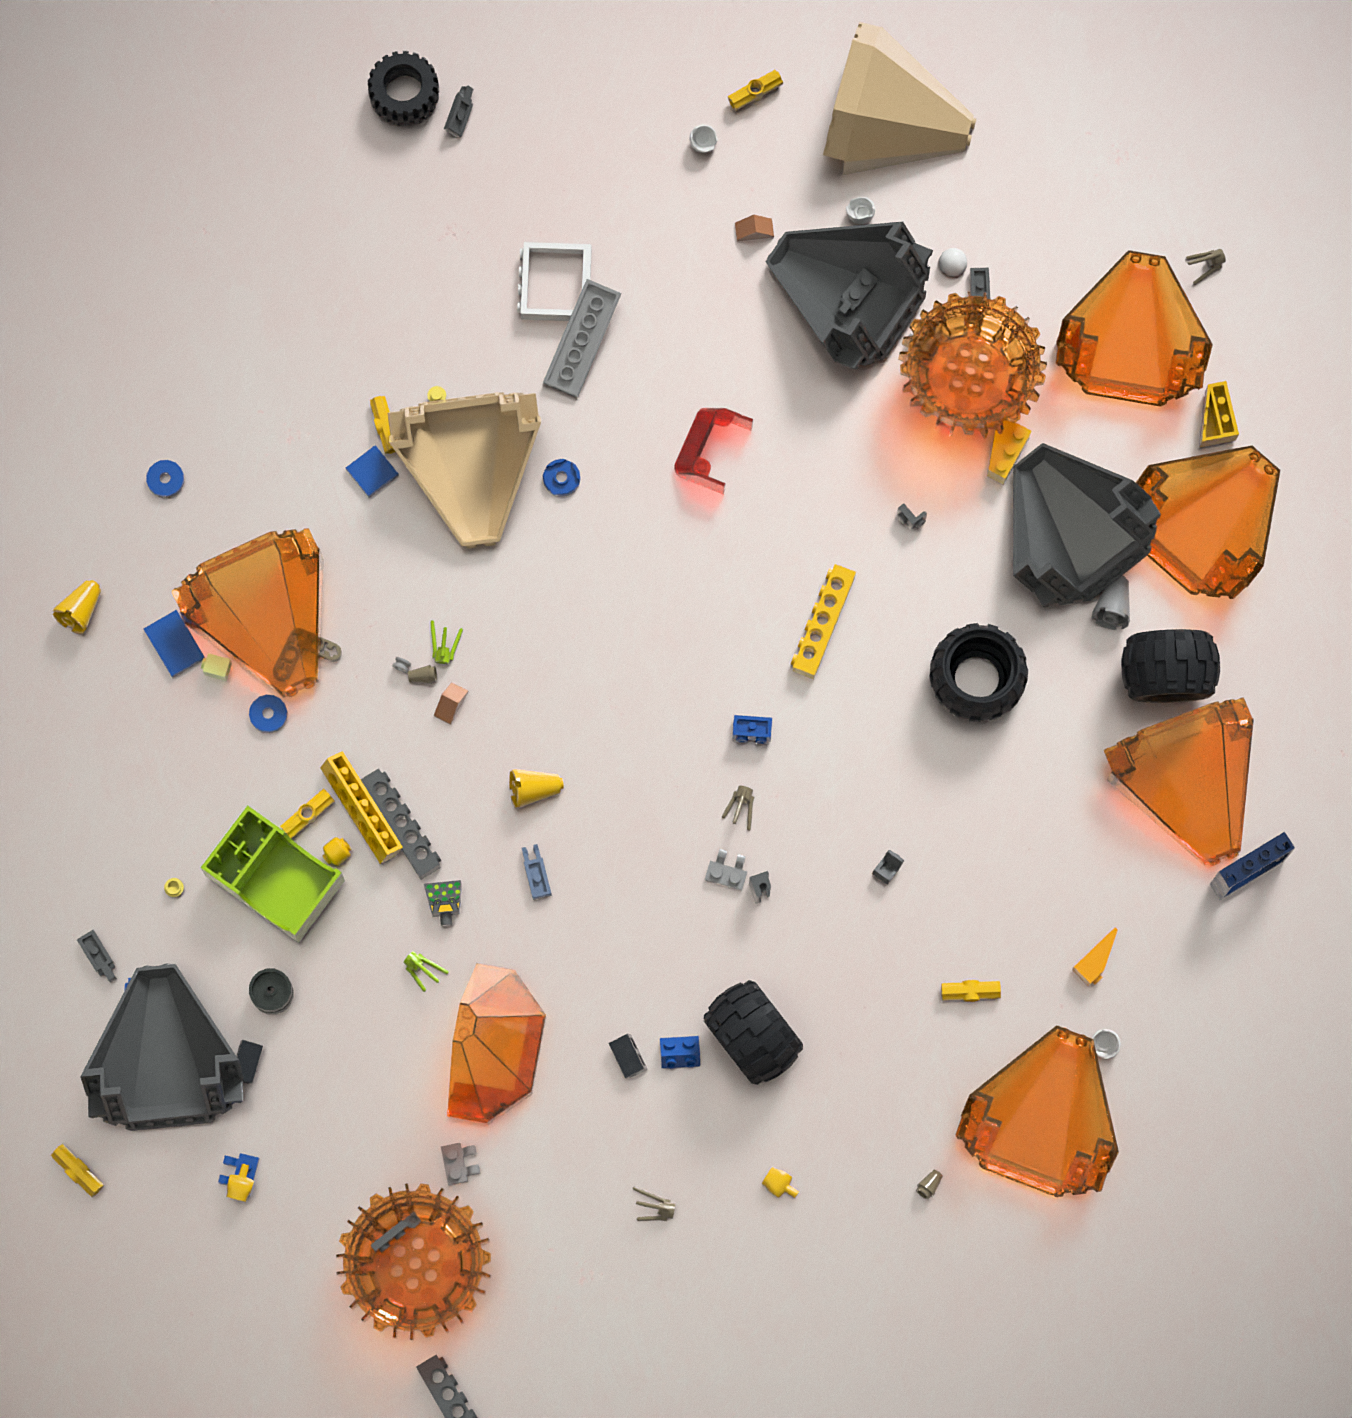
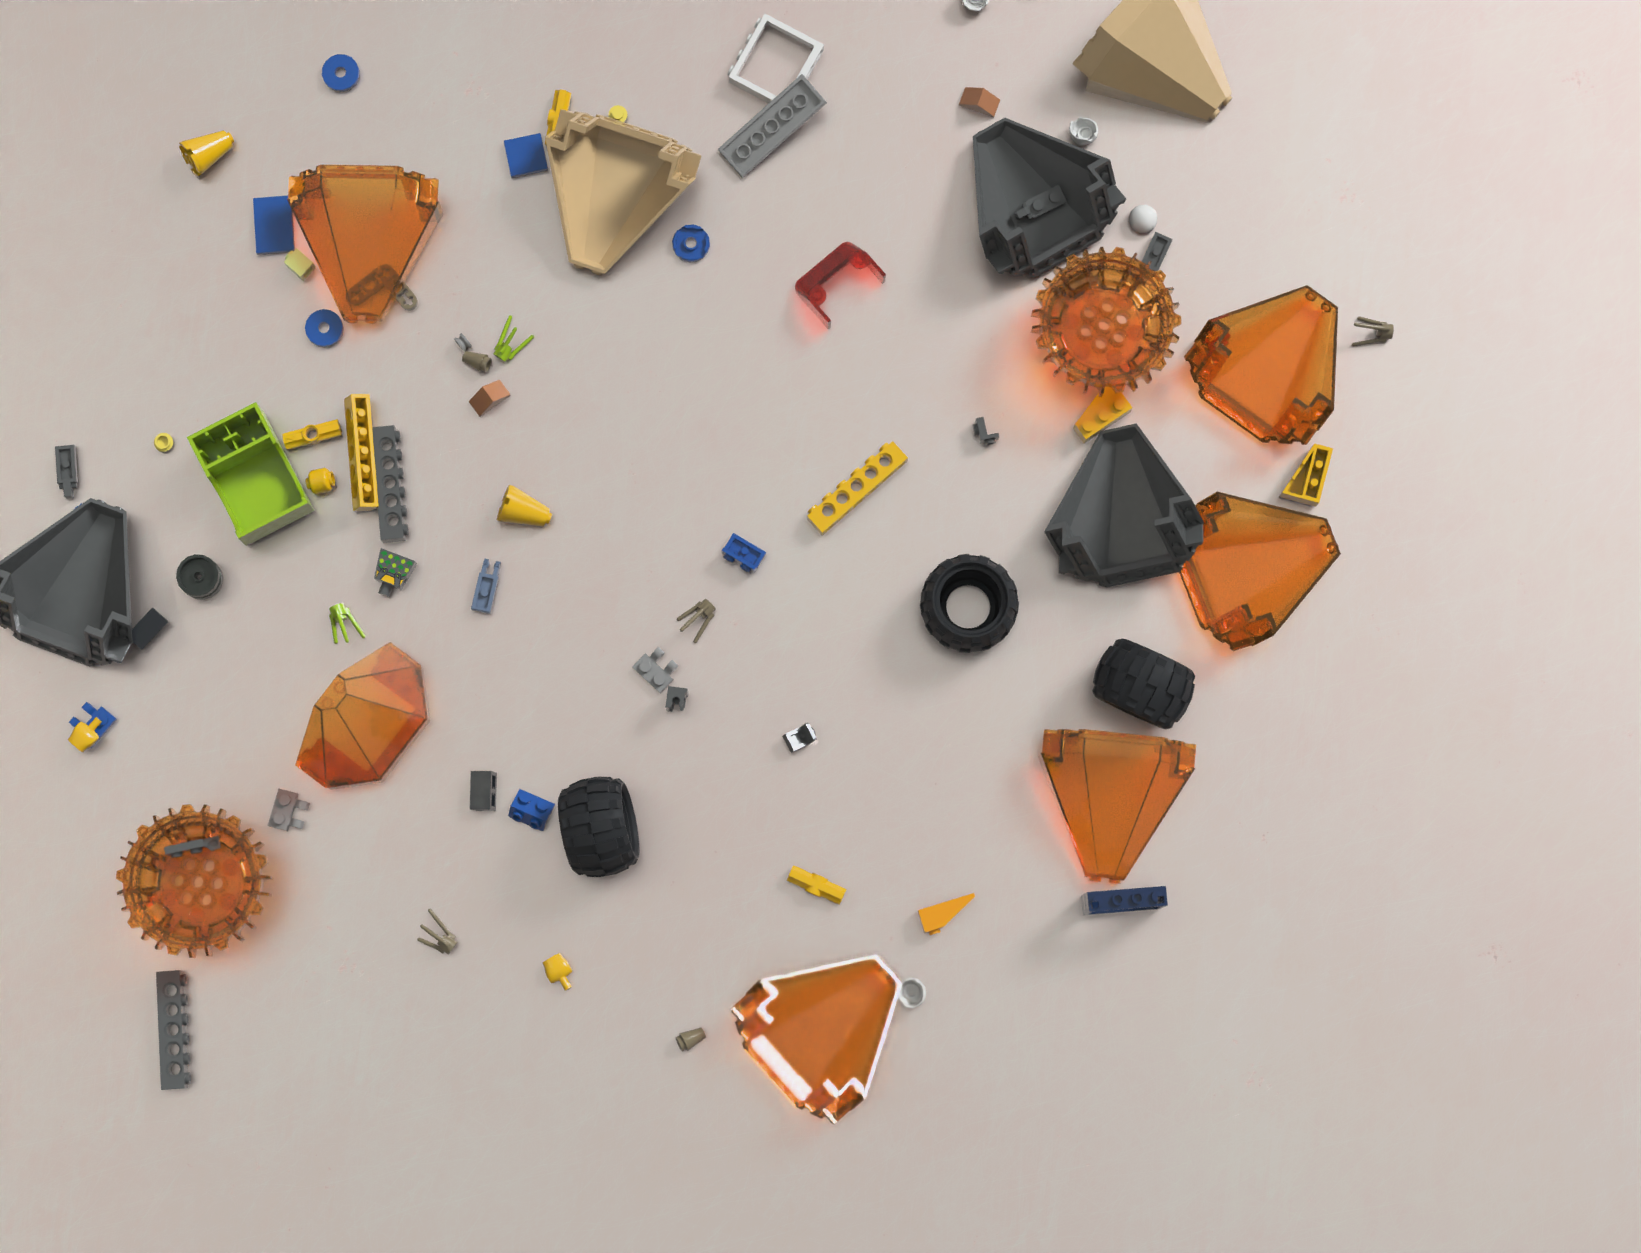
camera: 25 degrees right, 5 degrees up
light grey cone [1092,575,1130,630] -> none

